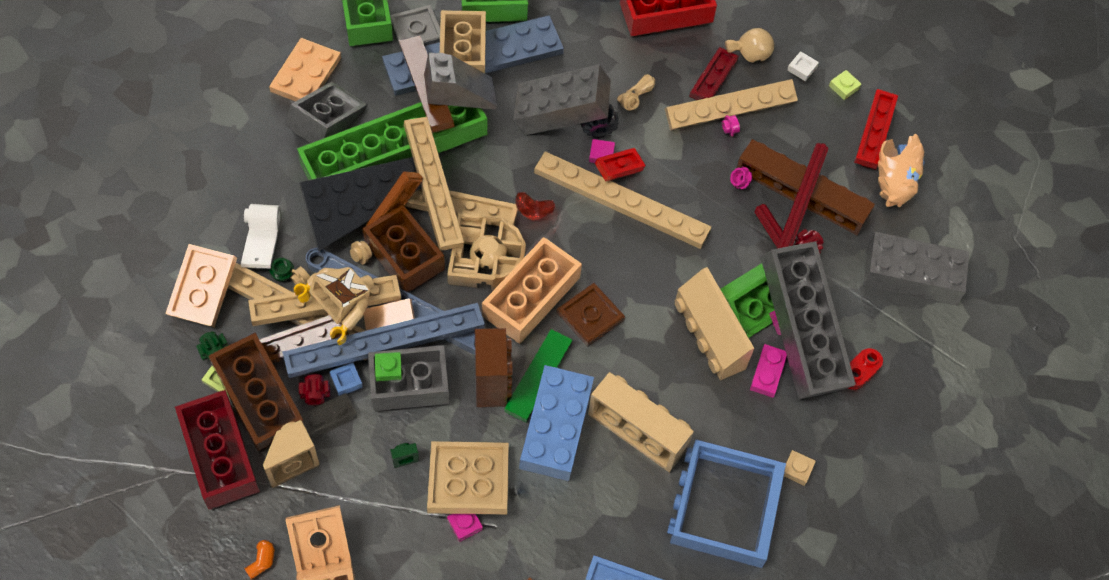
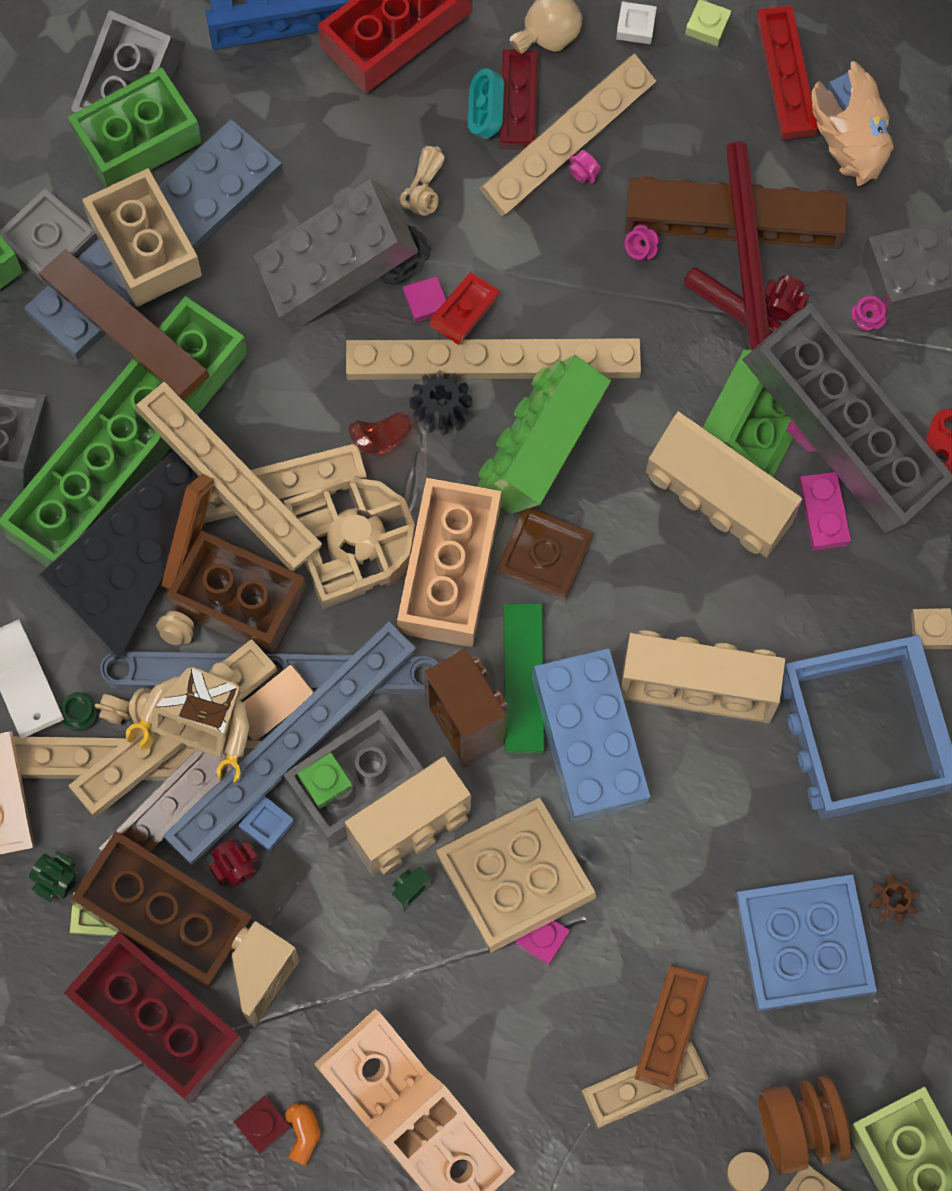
camera: 25 degrees left, 10 degrees up
flat silver slope [424,53,497,110] -> none
none -> dark red plate [234,1096,292,1155]
none -> tan brick [344,757,471,877]
none -> black gear [409,370,472,435]
none -> teal plate [468,68,504,139]
none -> bright green brick [477,355,611,514]
none -> dark pink plate [851,296,887,331]

